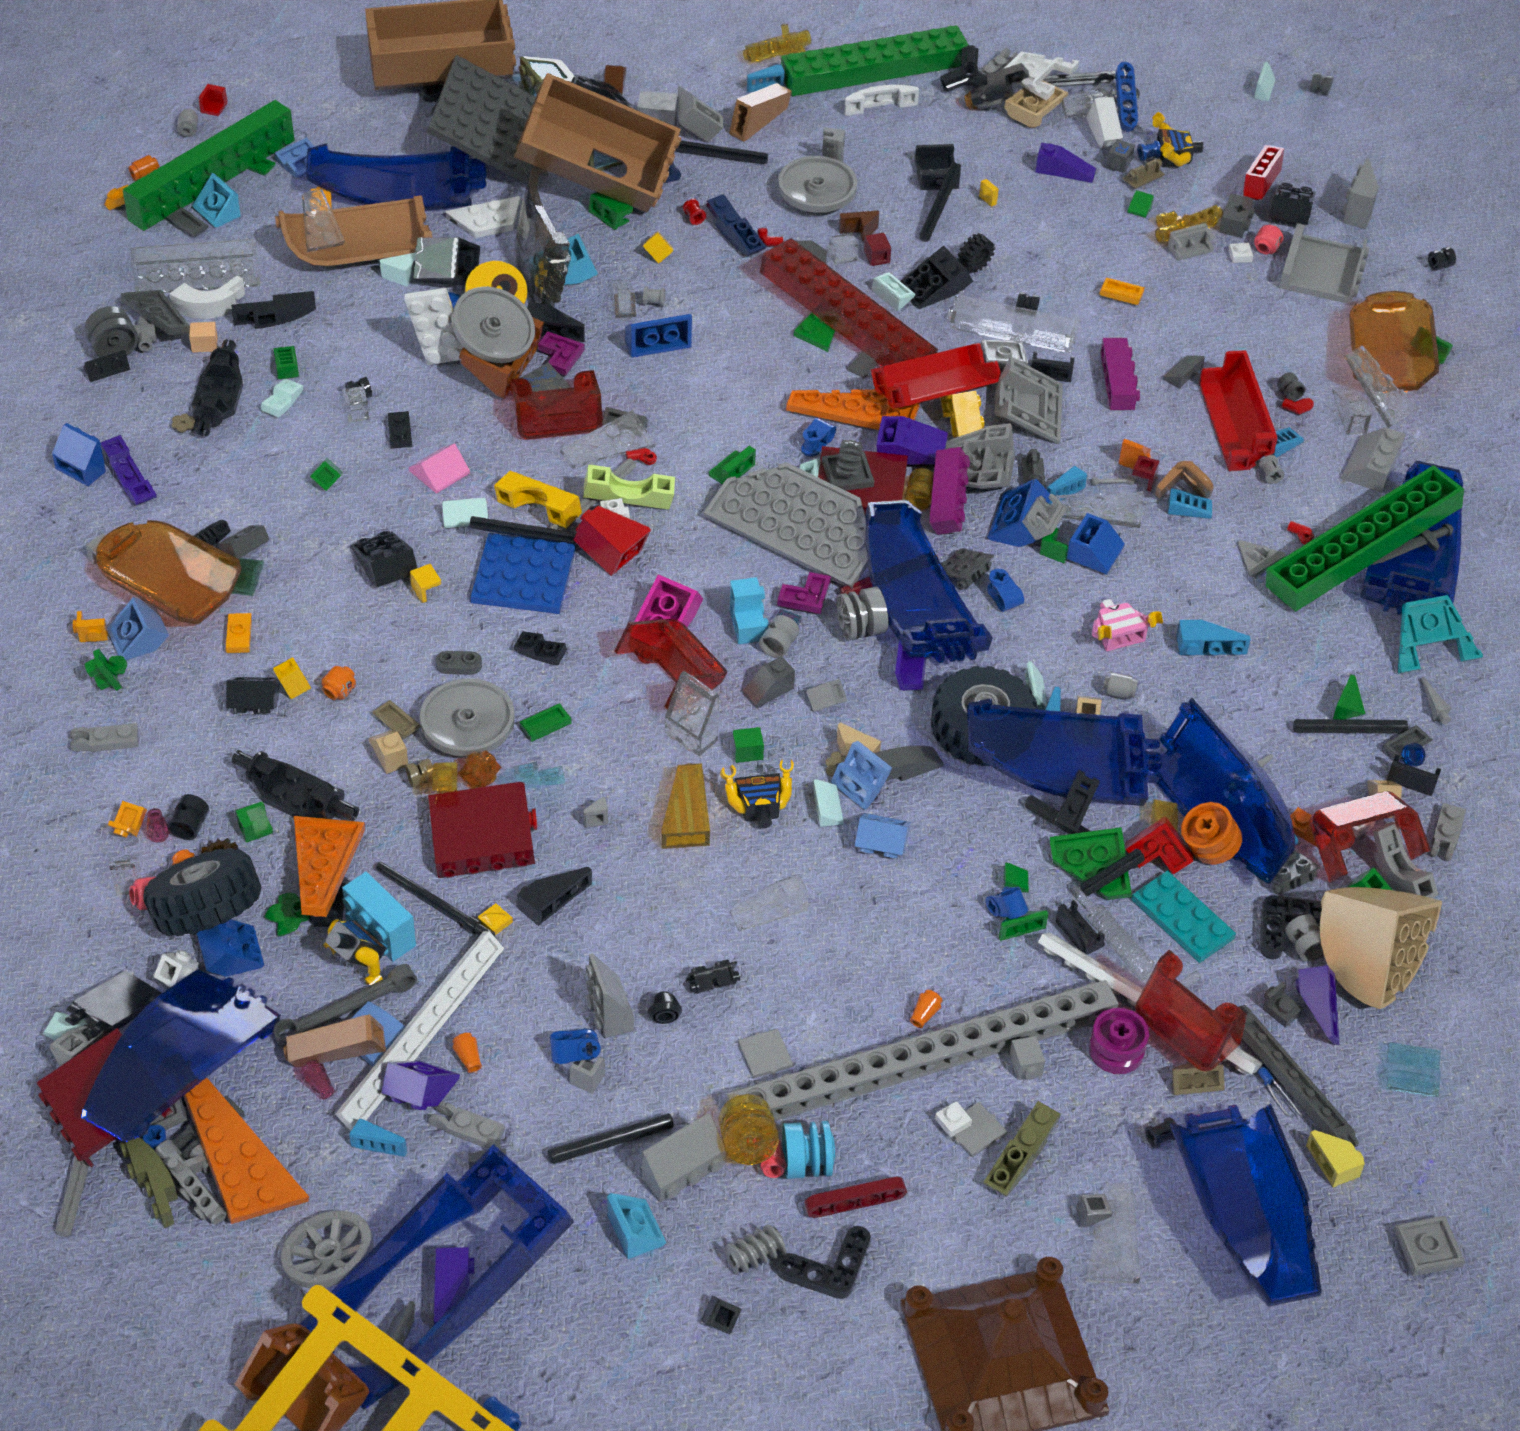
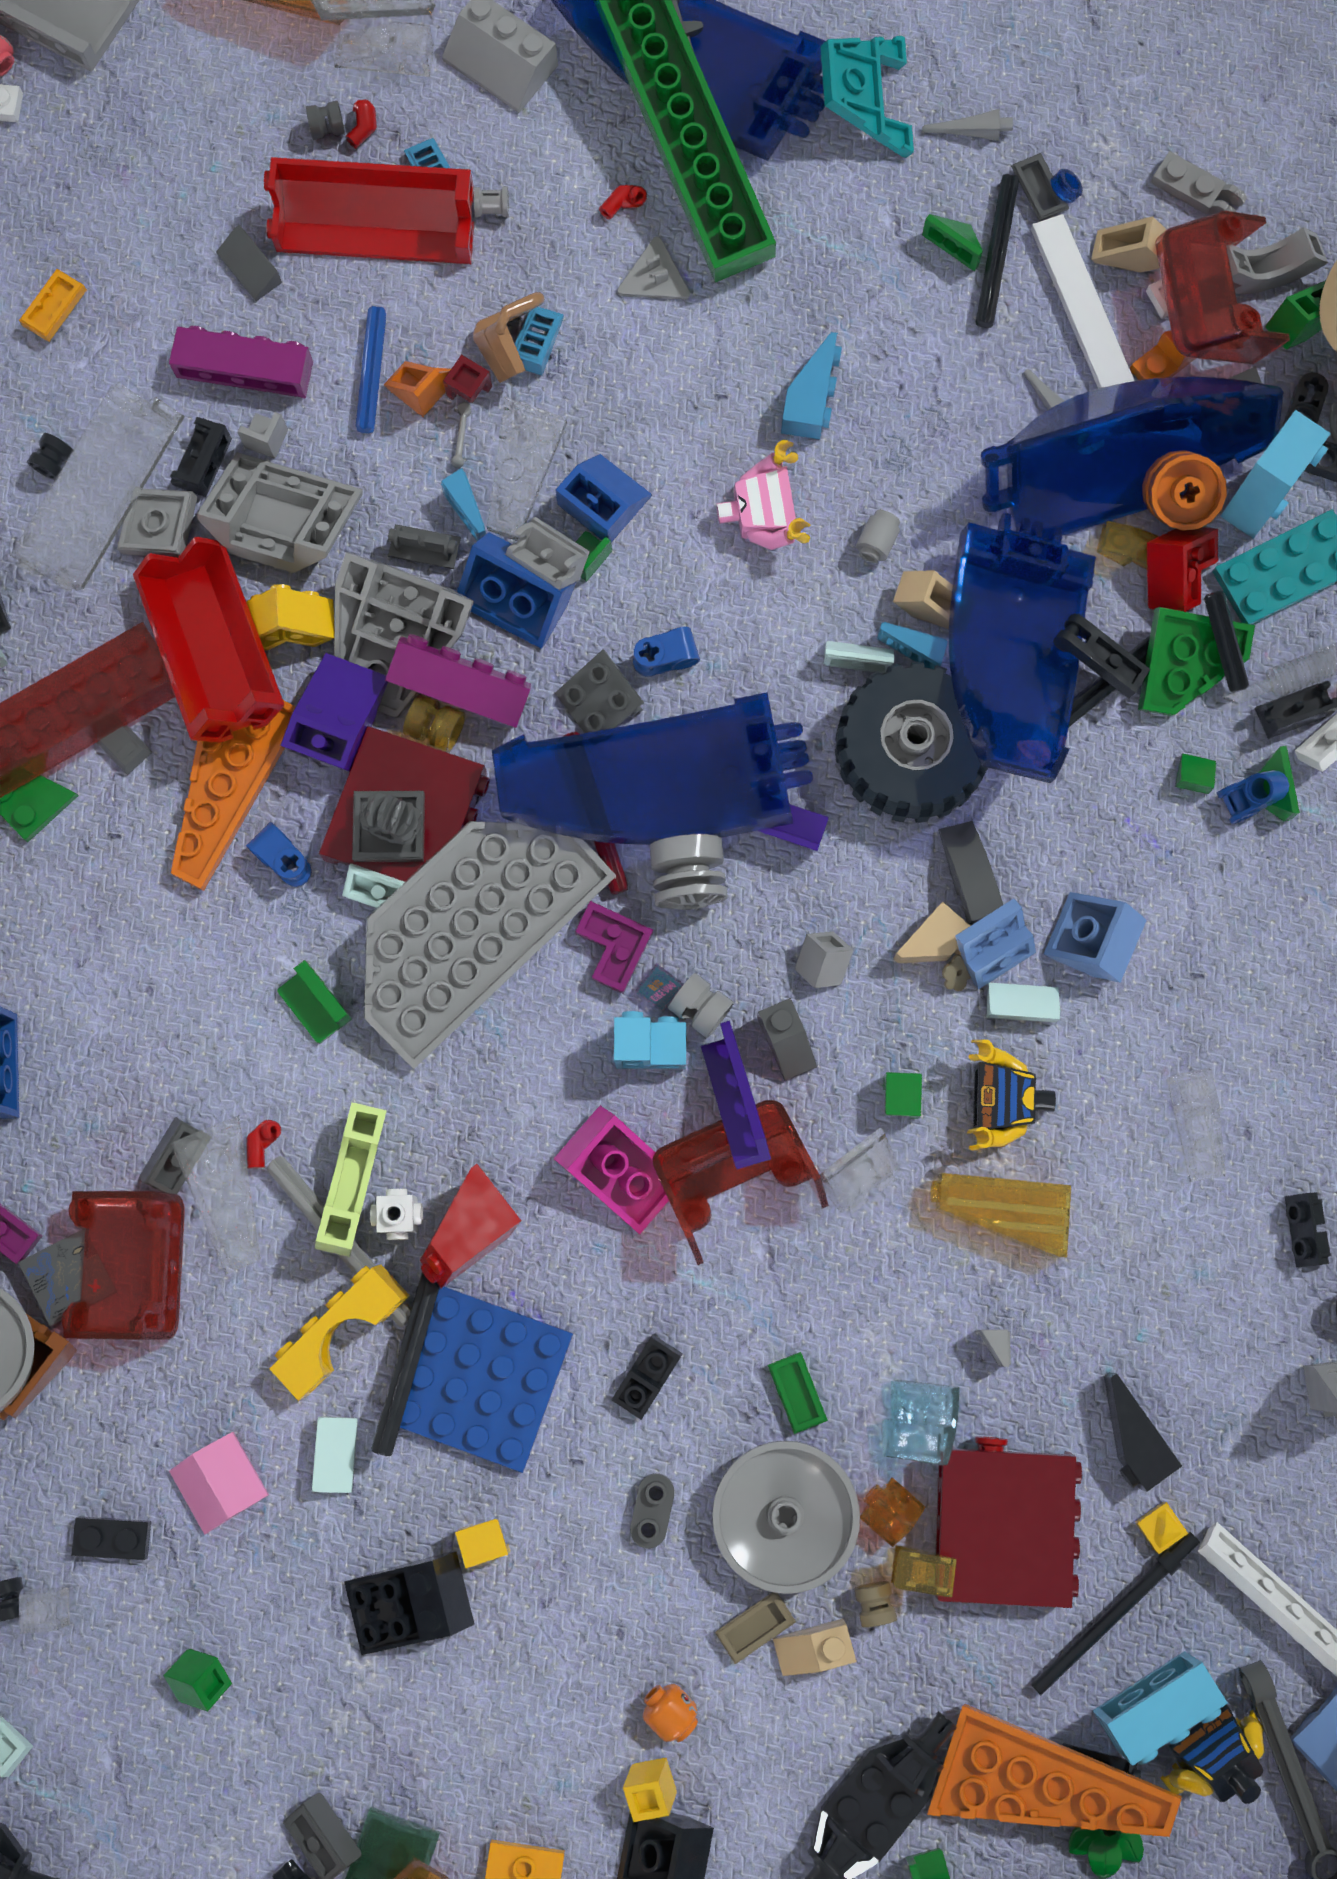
camera: 75 degrees left, 30 degrees up
black hinge [1387,754,1441,796] -> none
none -> light grey panel [237,412,288,459]
none -> blue axle [355,306,387,434]
none -> dark purple fence [701,1021,771,1169]
none -> white tile [1031,214,1137,402]
none -> medium azure brick [1220,410,1331,539]

